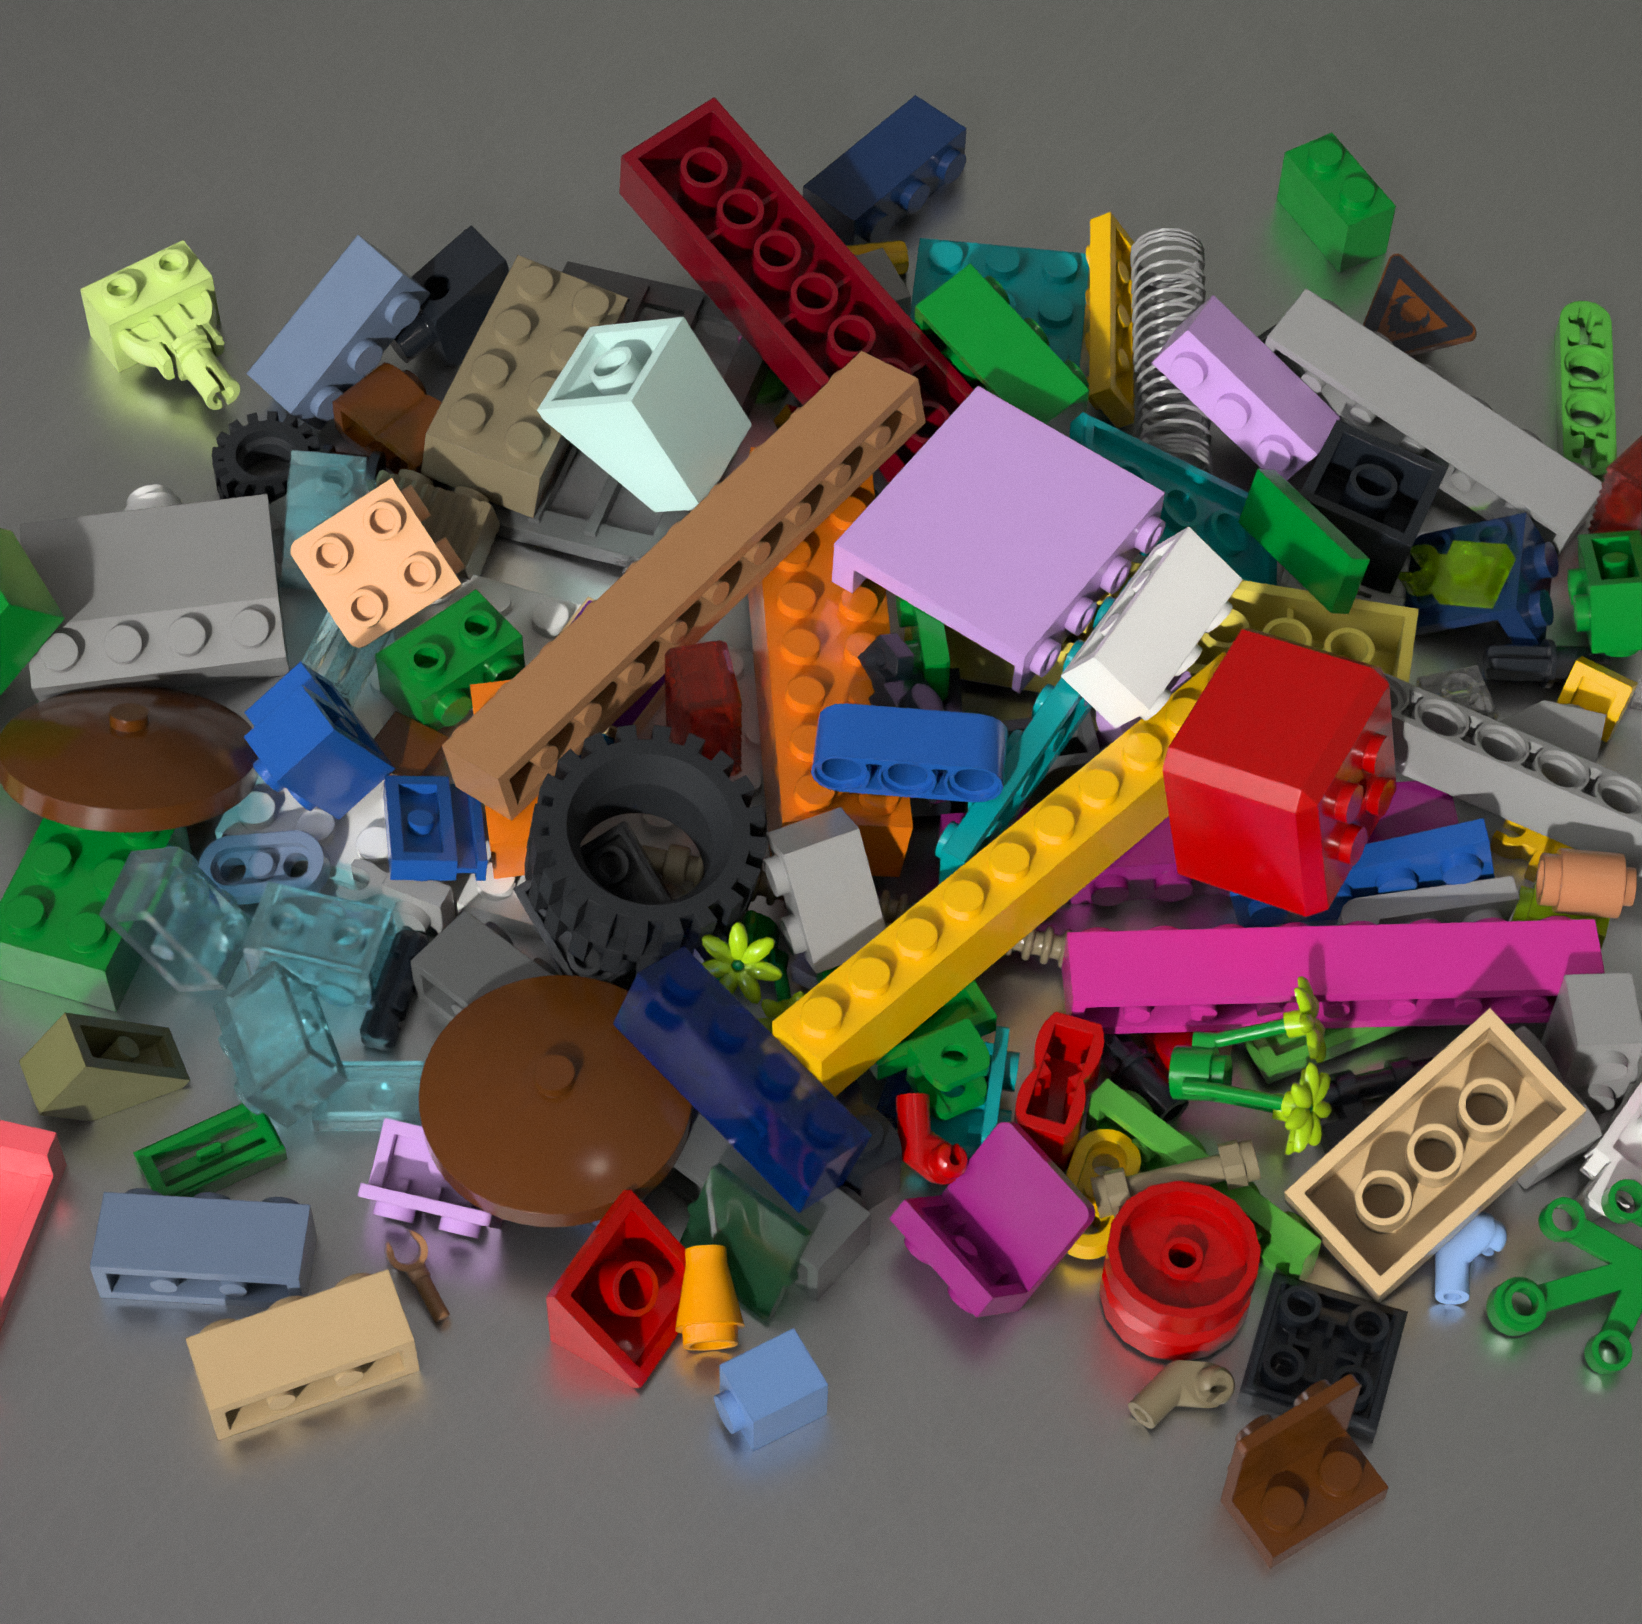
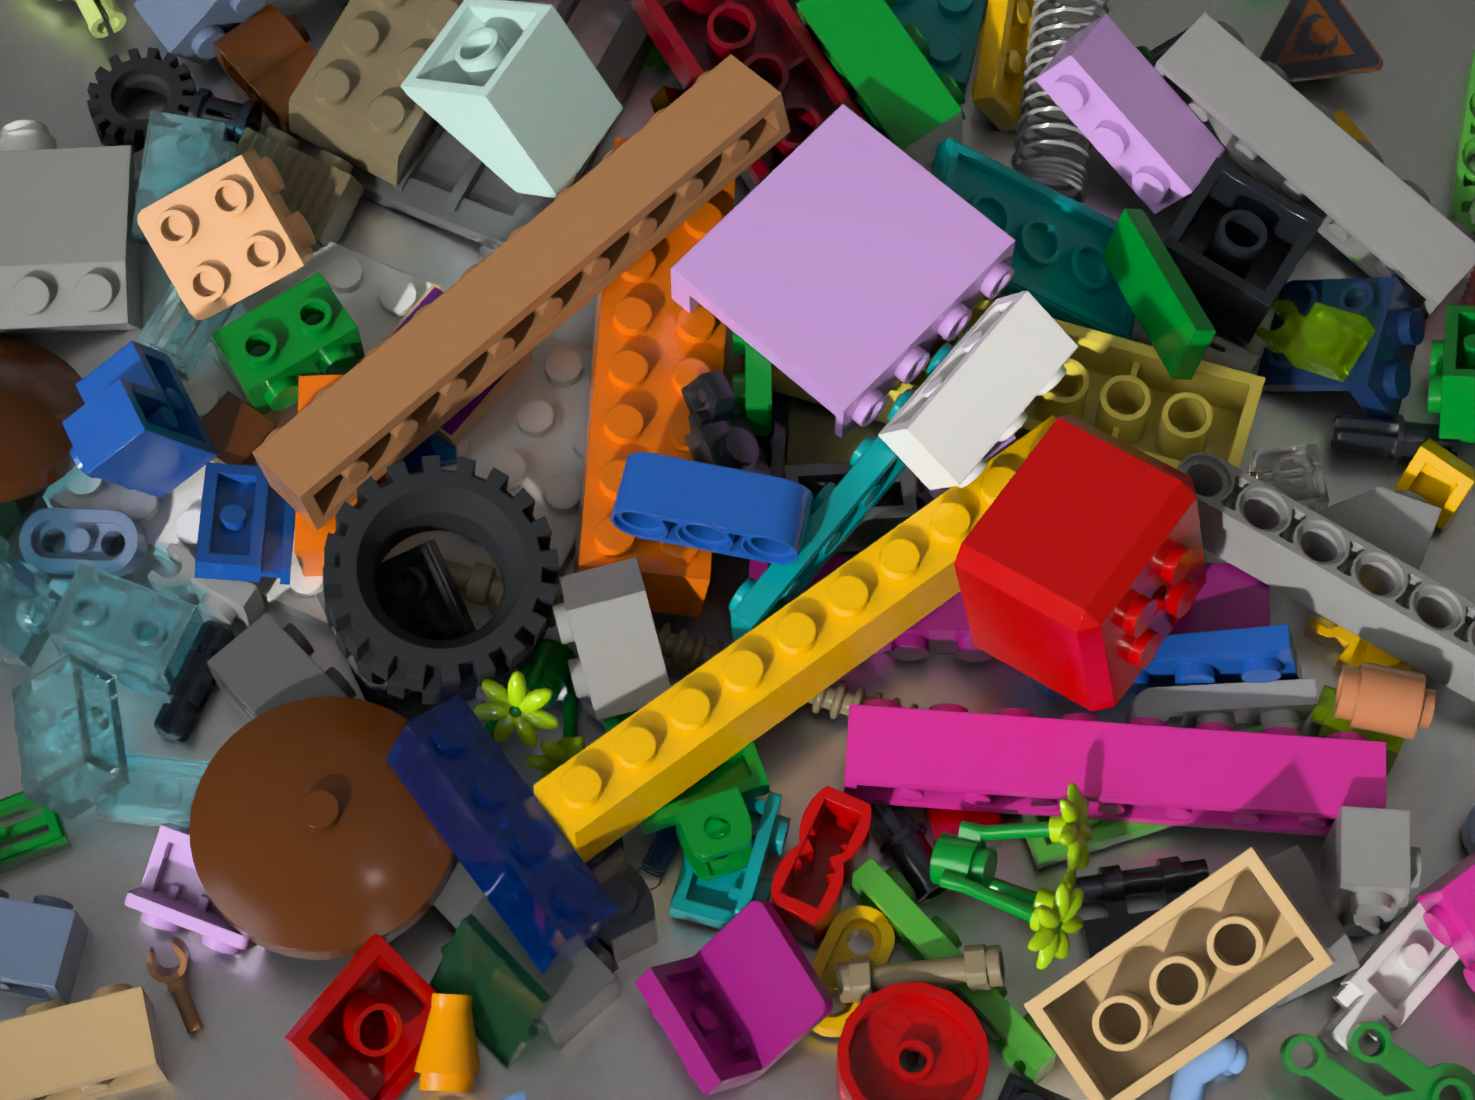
camera: 10 degrees right, 10 degrees up
clear red brick [664,640,743,777] -> none
red arm [896,1093,968,1185] -> none

